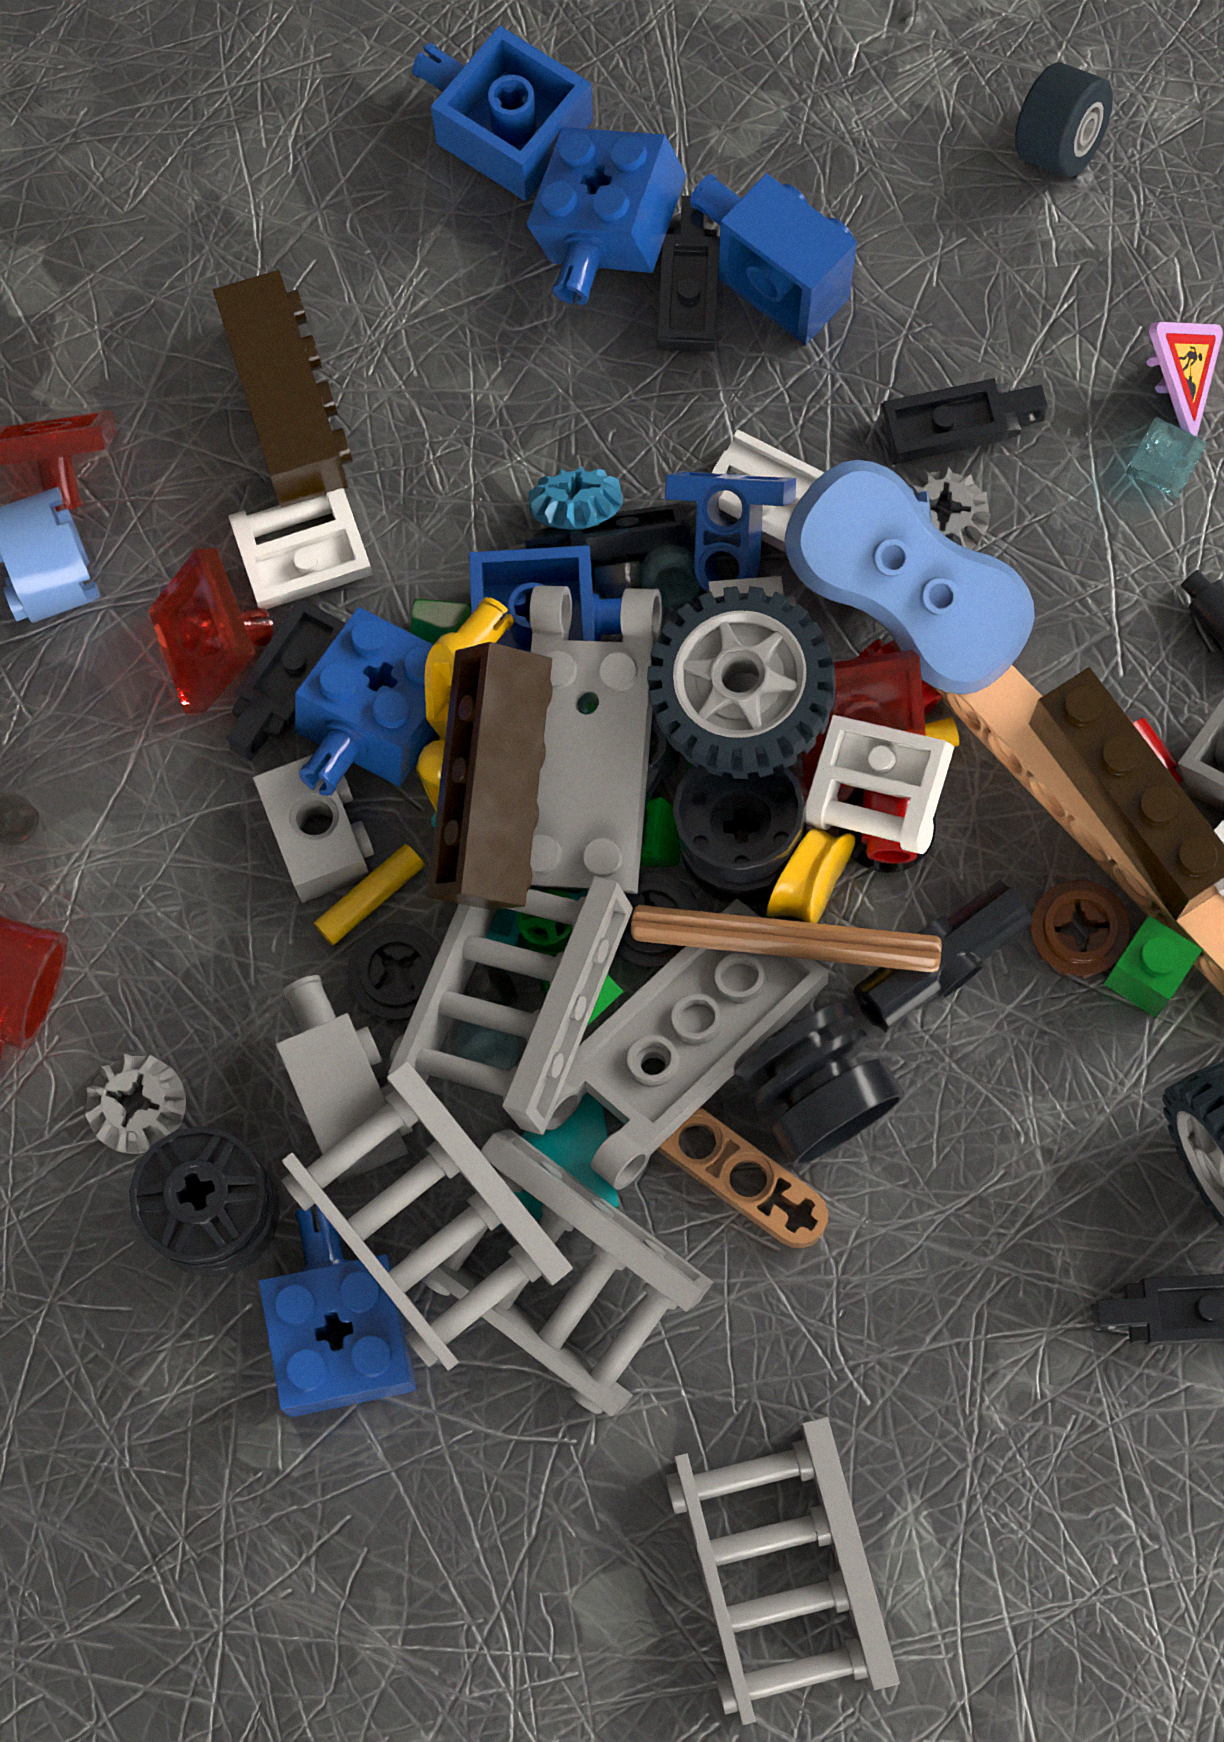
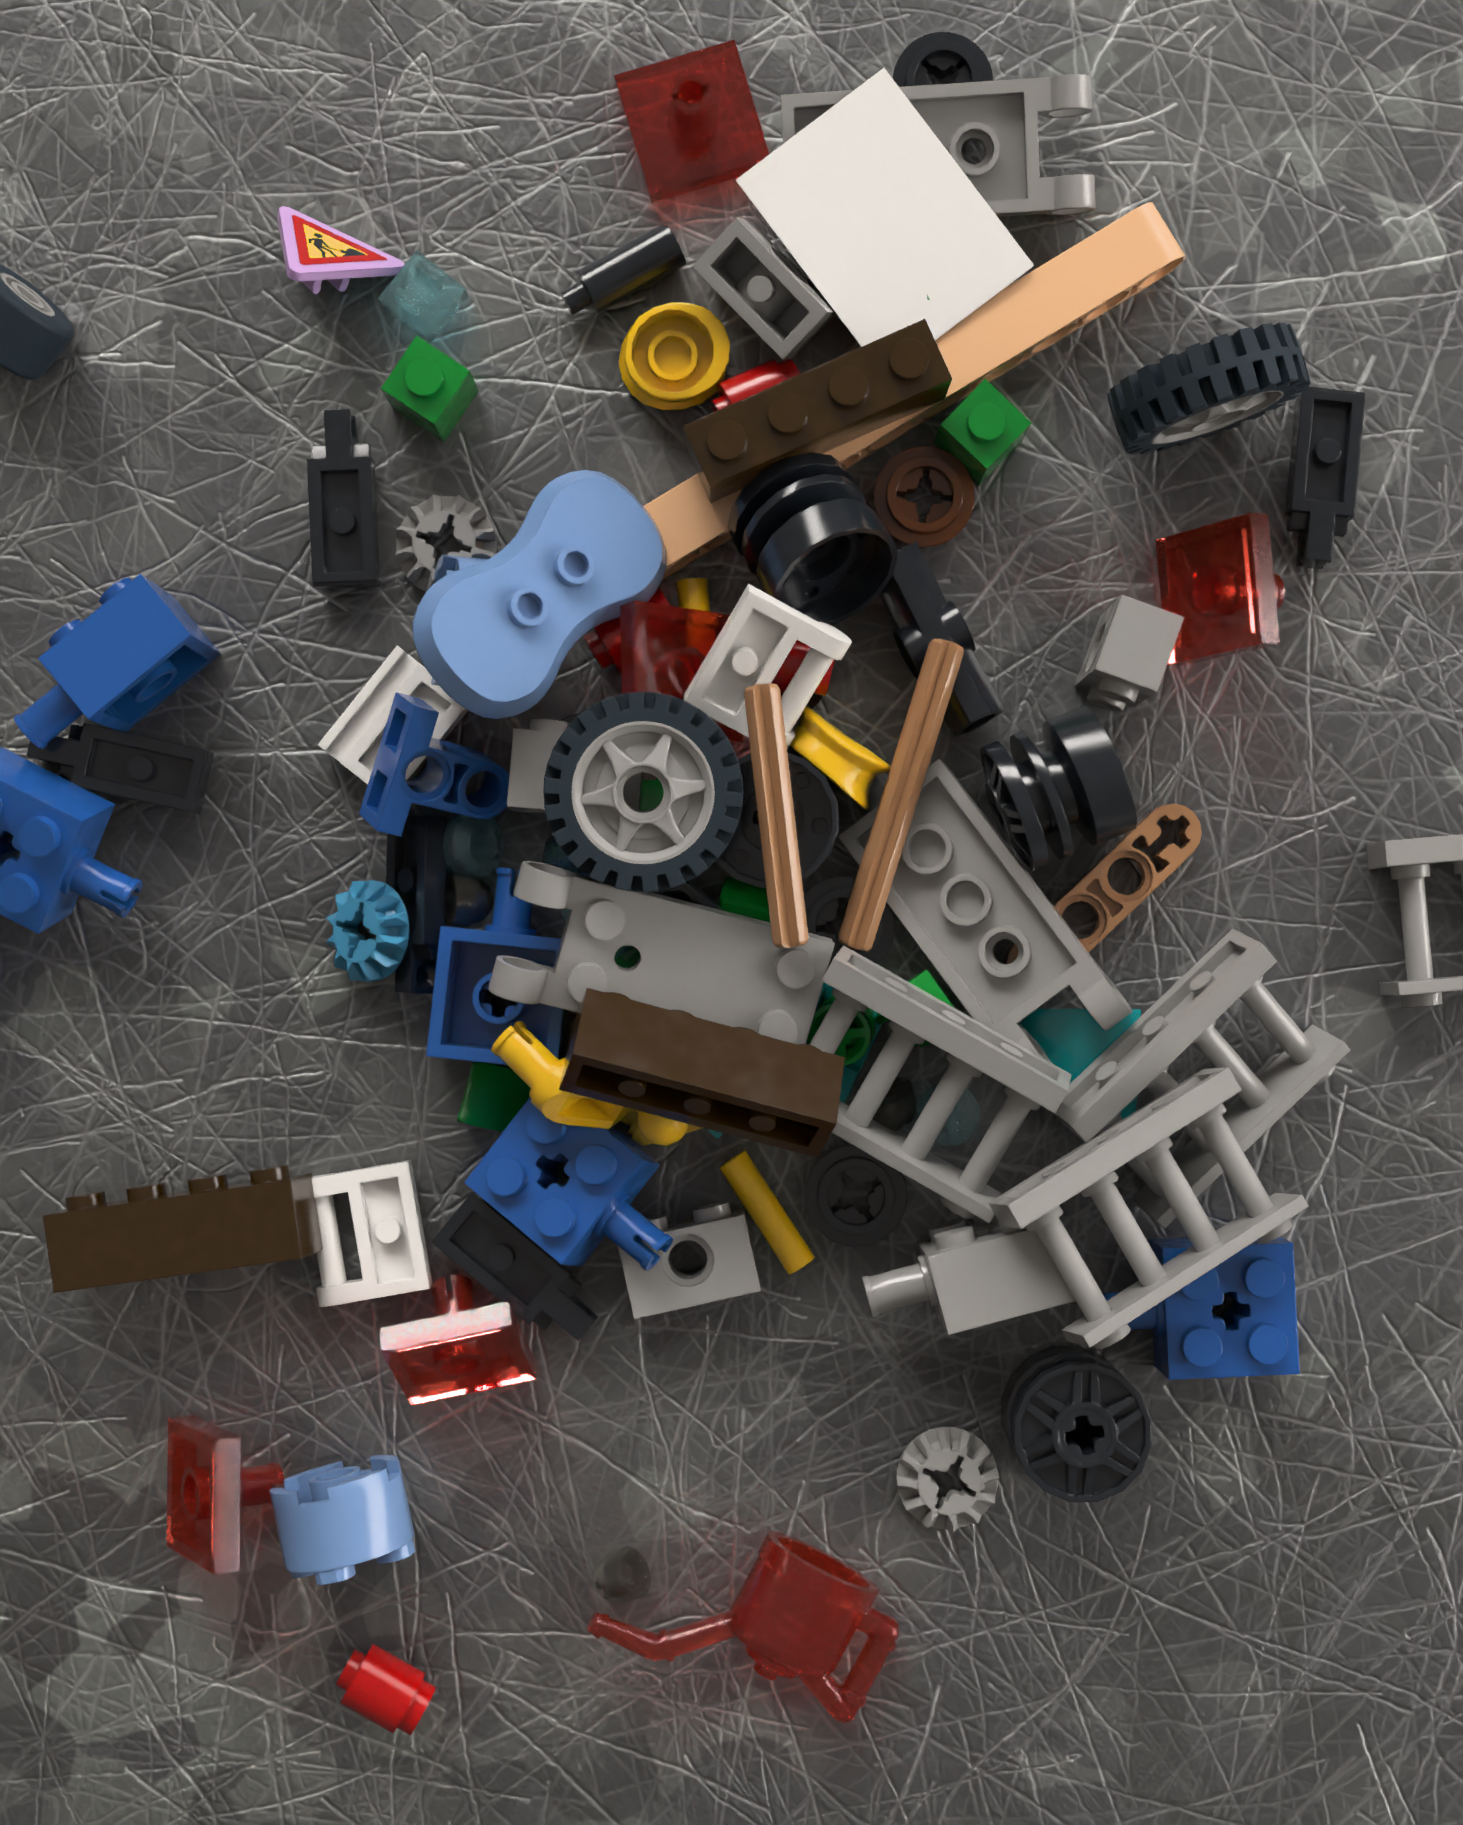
camera: 85 degrees left, 15 degrees up
none -> green brick [381,335,479,442]
none -> yellow piece [618,302,730,410]
none -> black wheel [728,452,898,625]
none -> medium nougat axle [744,683,809,948]
none -> light grey brick [1075,595,1184,712]
none -> clear red tile [1155,512,1285,665]

